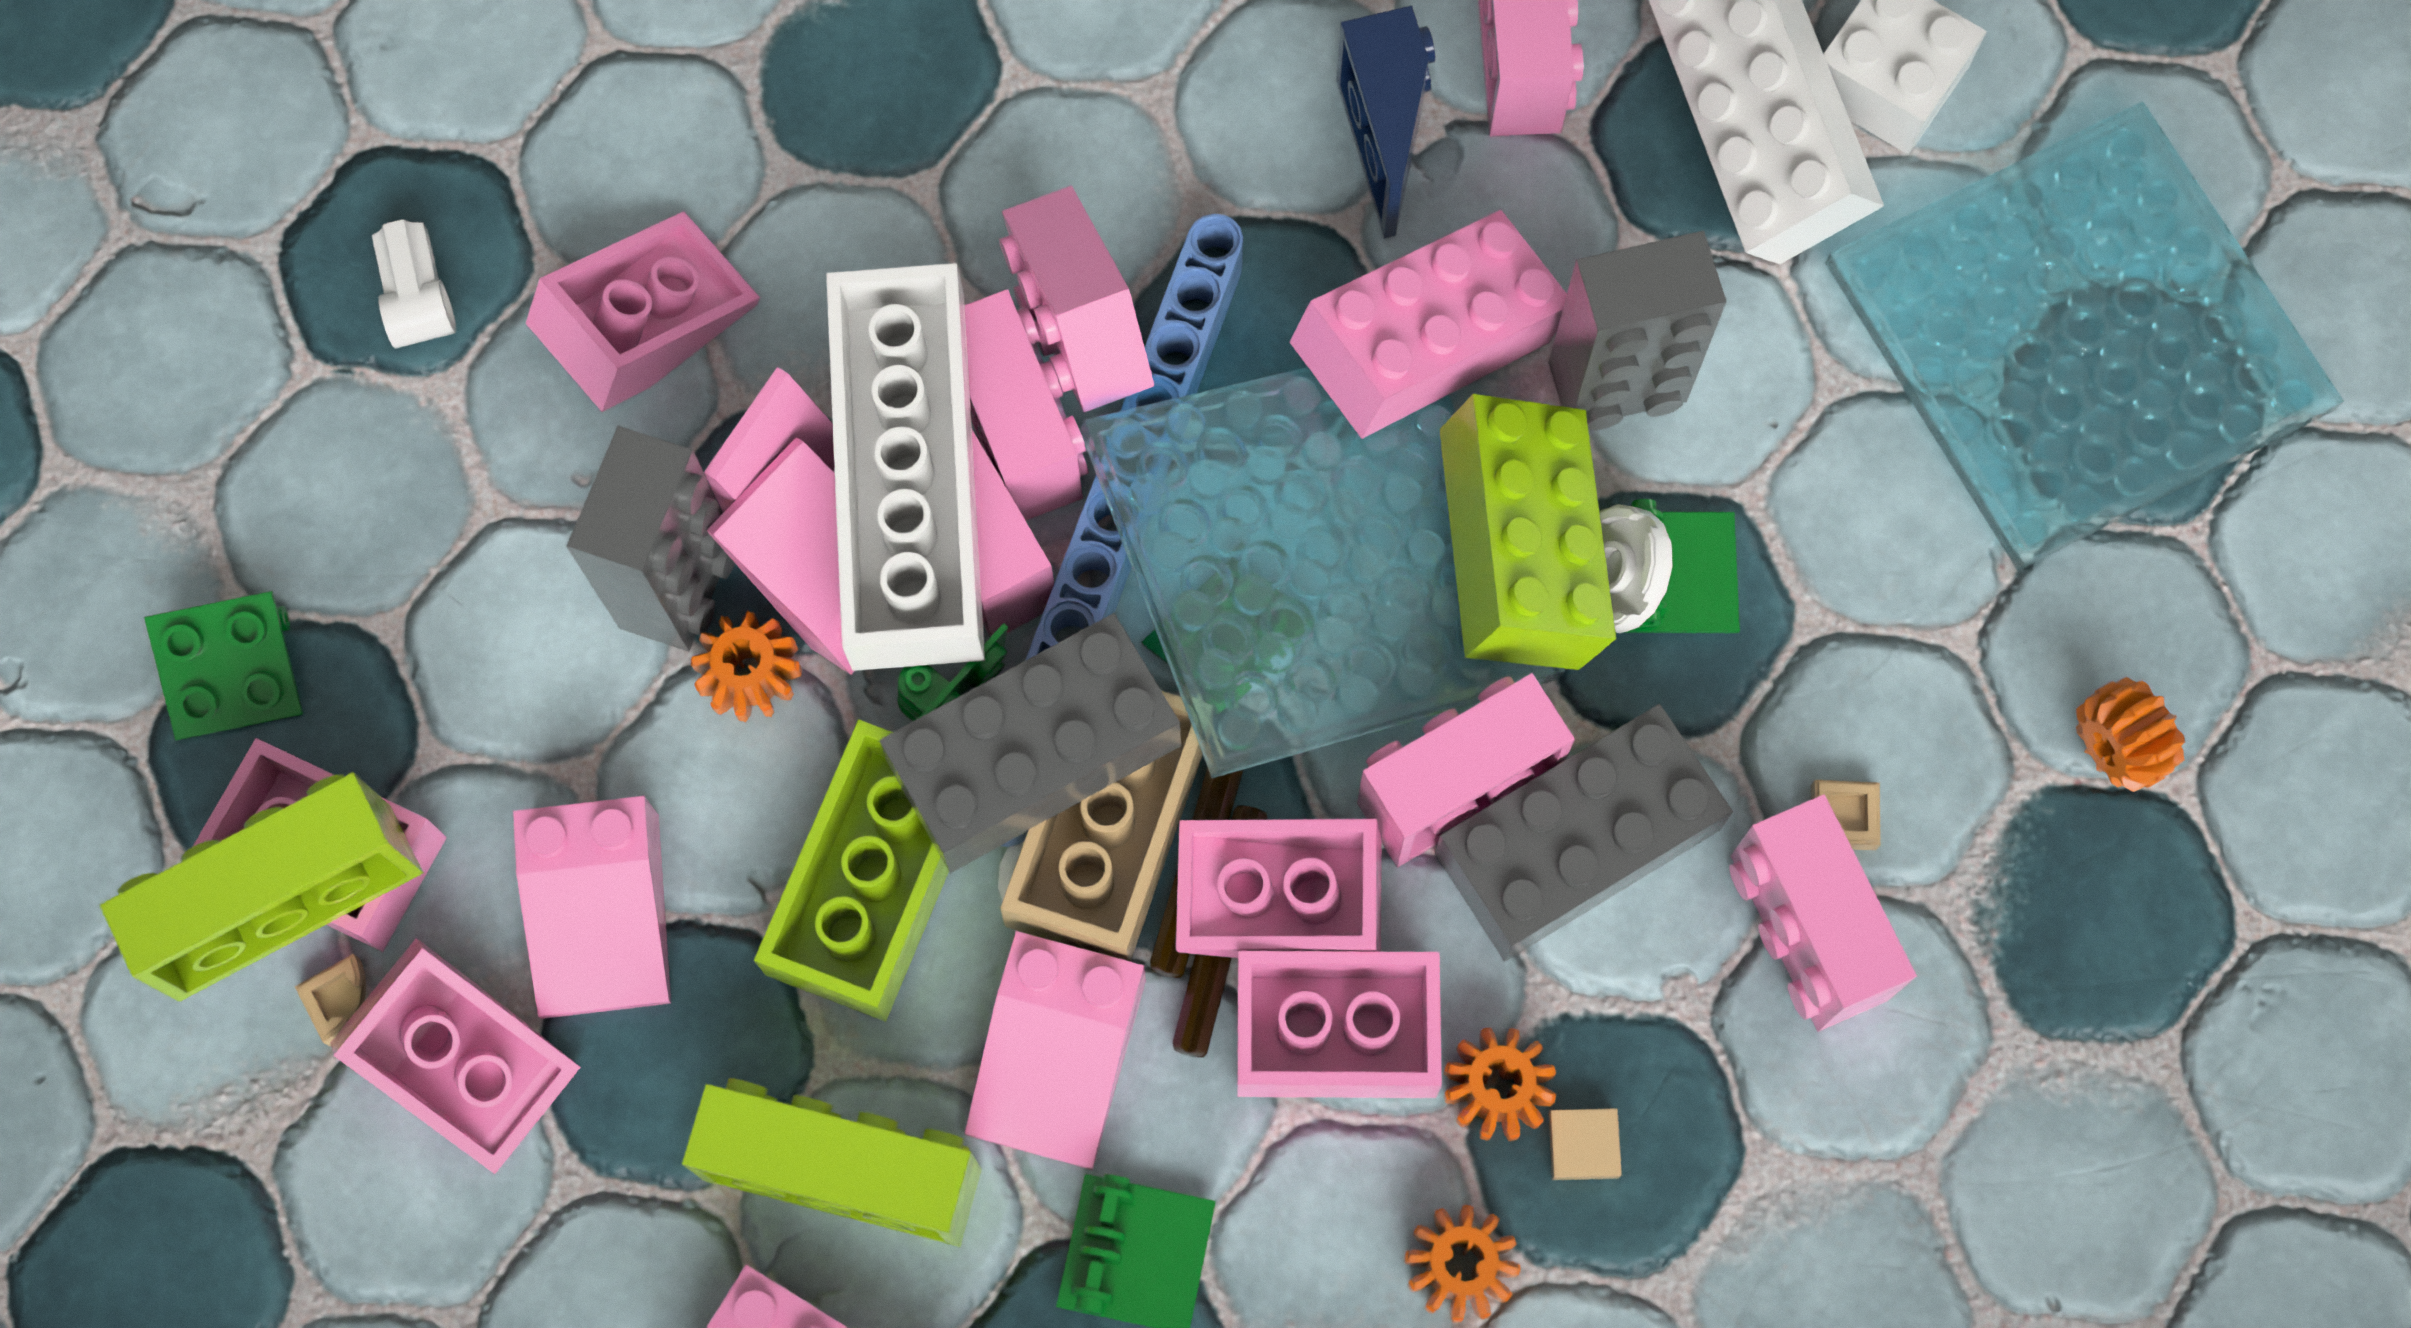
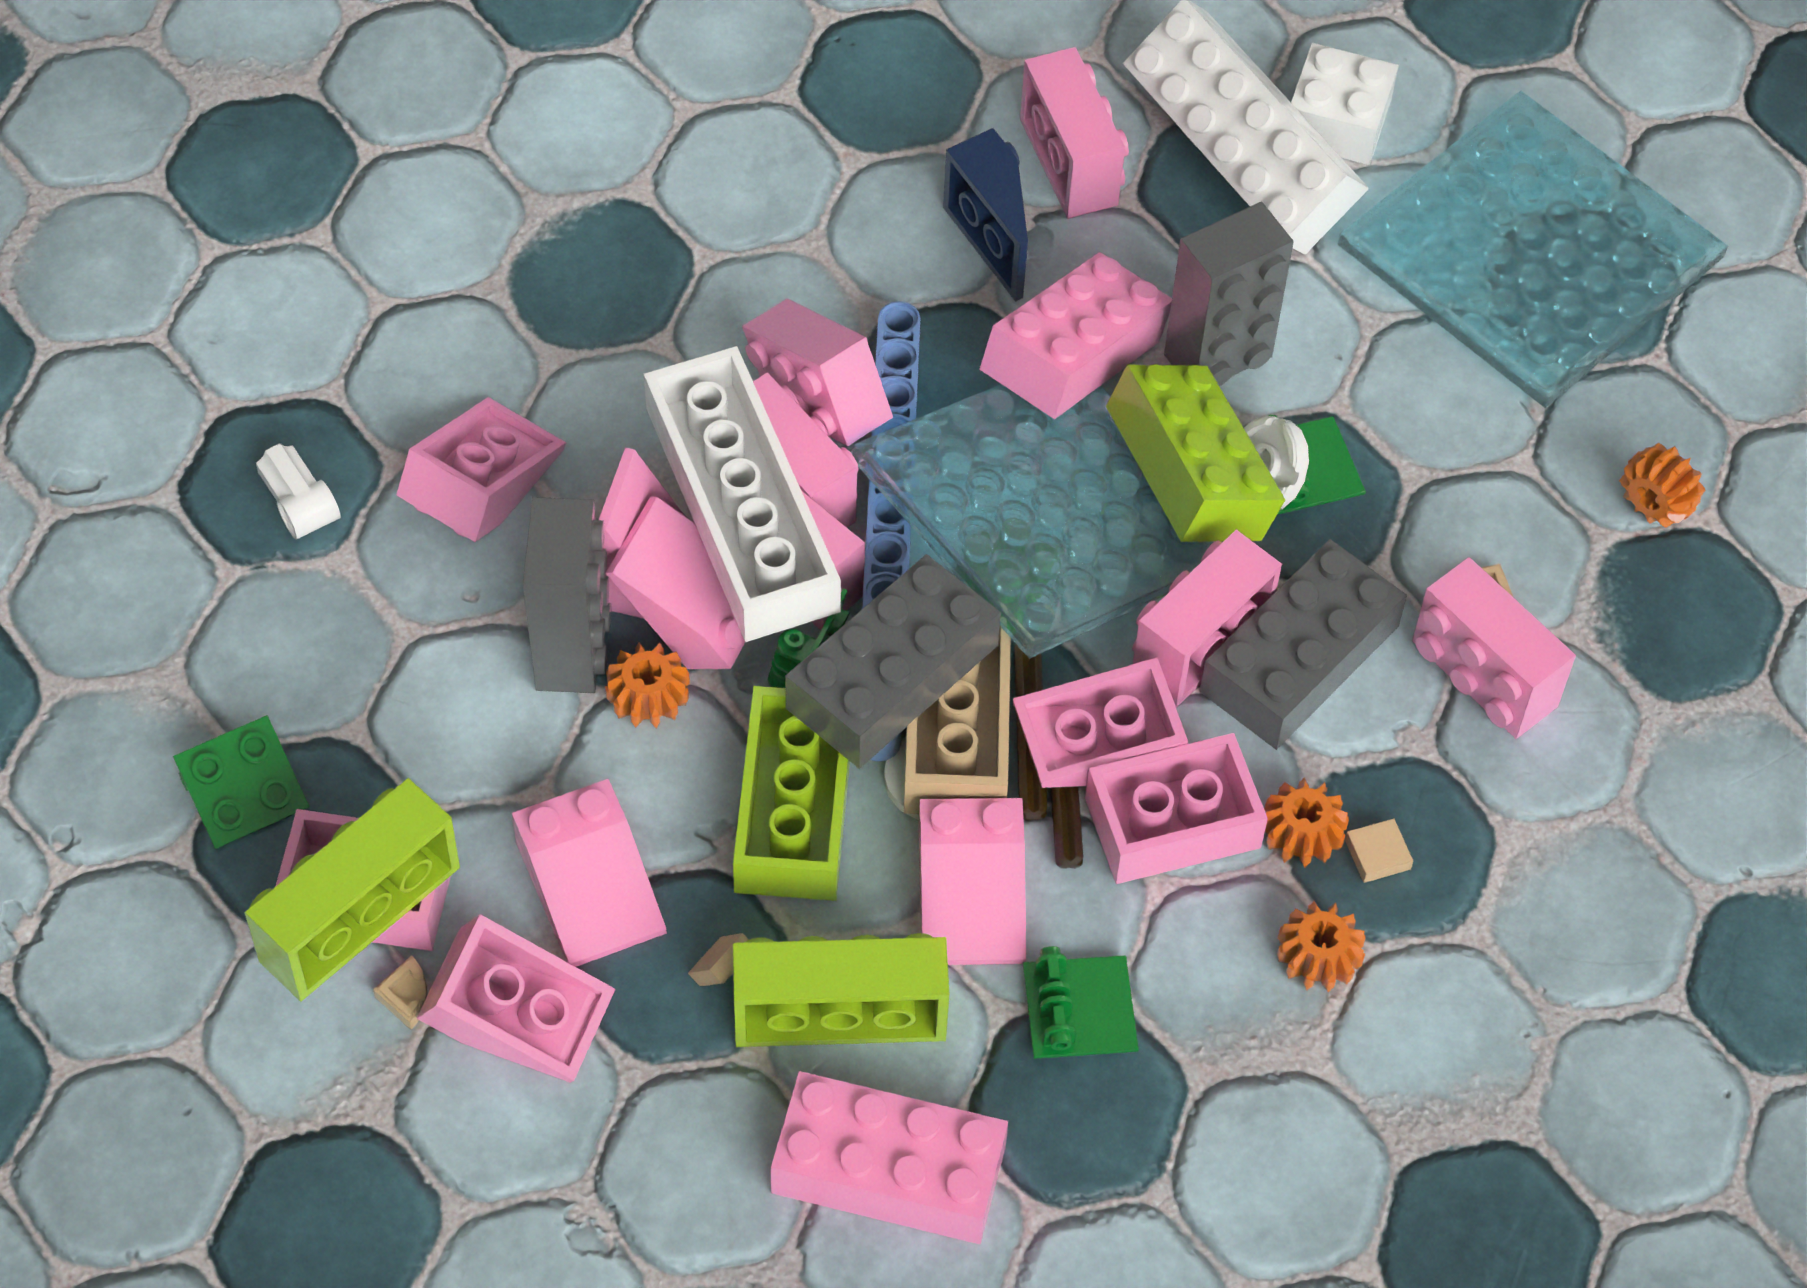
camera: 20 degrees left, 15 degrees down
none -> tan tile [688,933,749,986]

